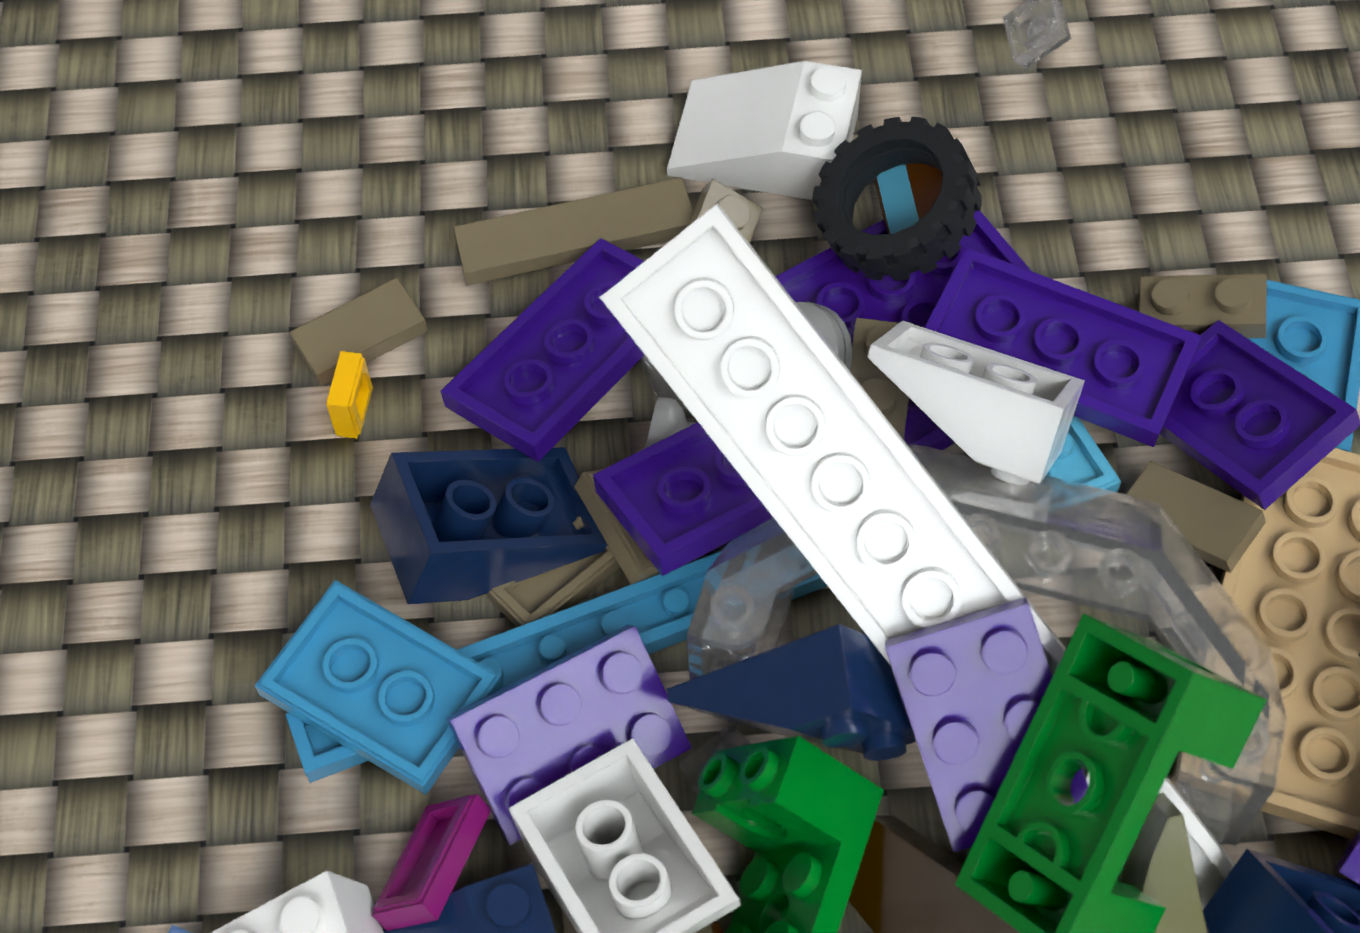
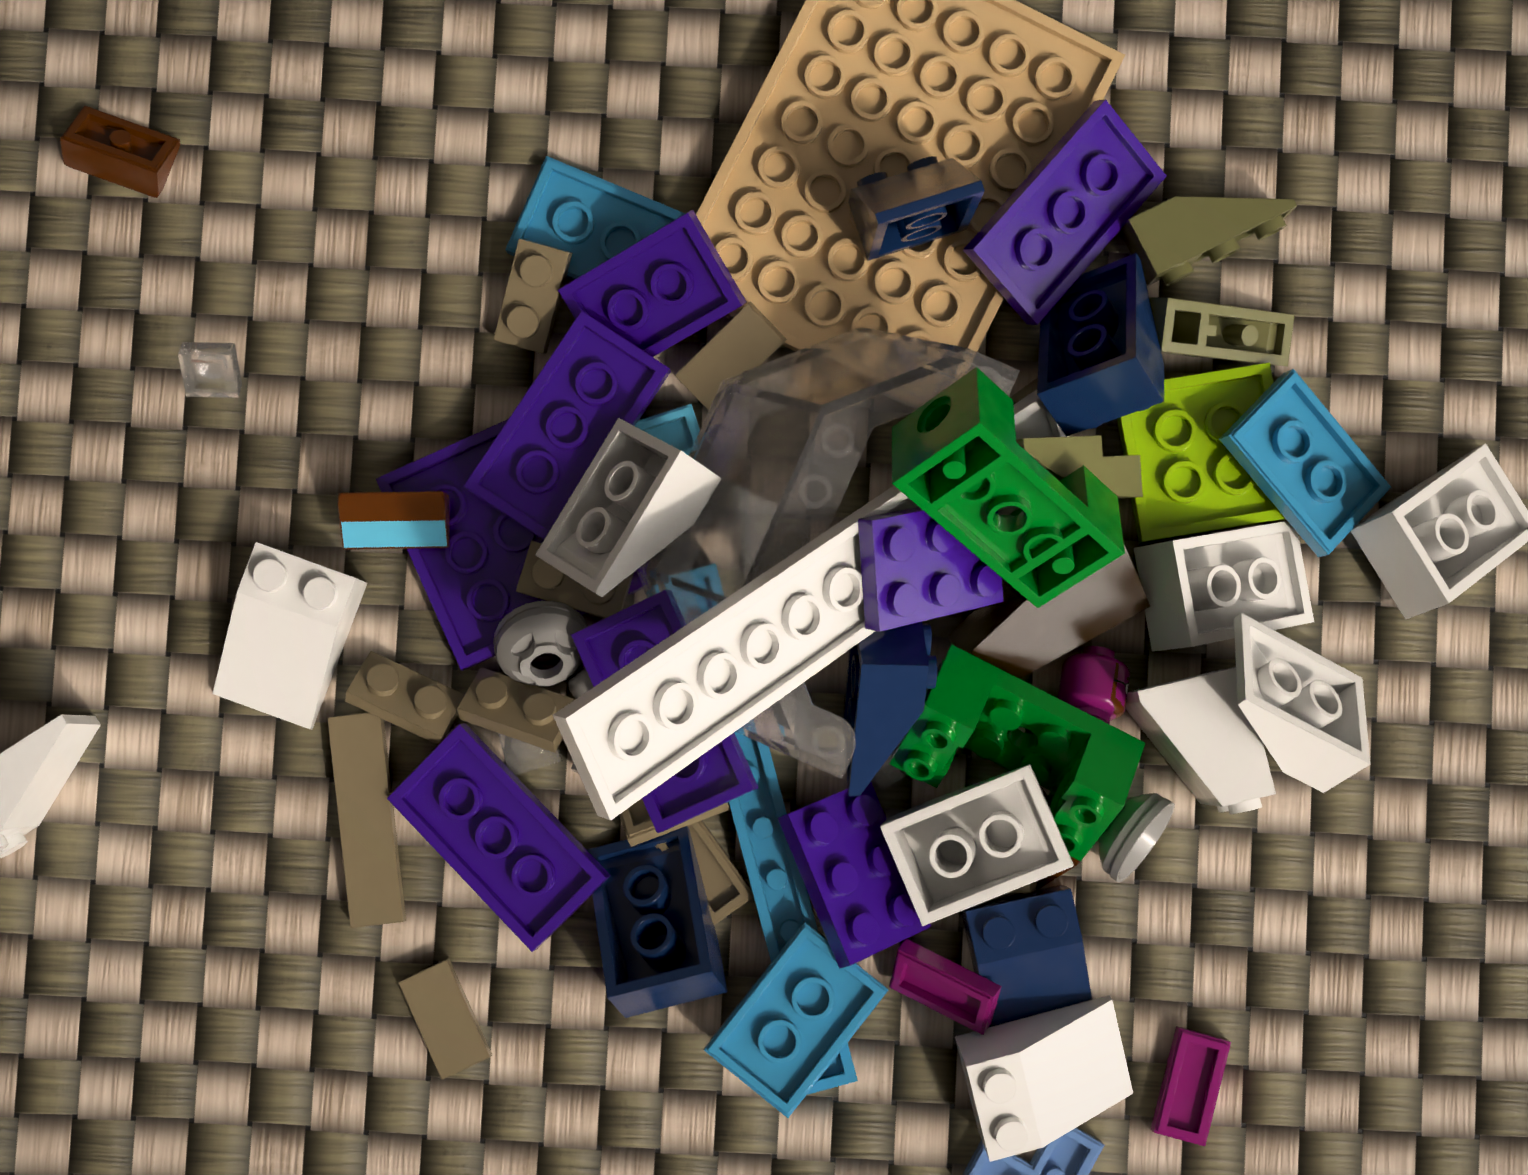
camera: 85 degrees left, 25 degrees up
yellow tile [326,351,373,438] -> none
black tyre [812,117,982,281] -> none

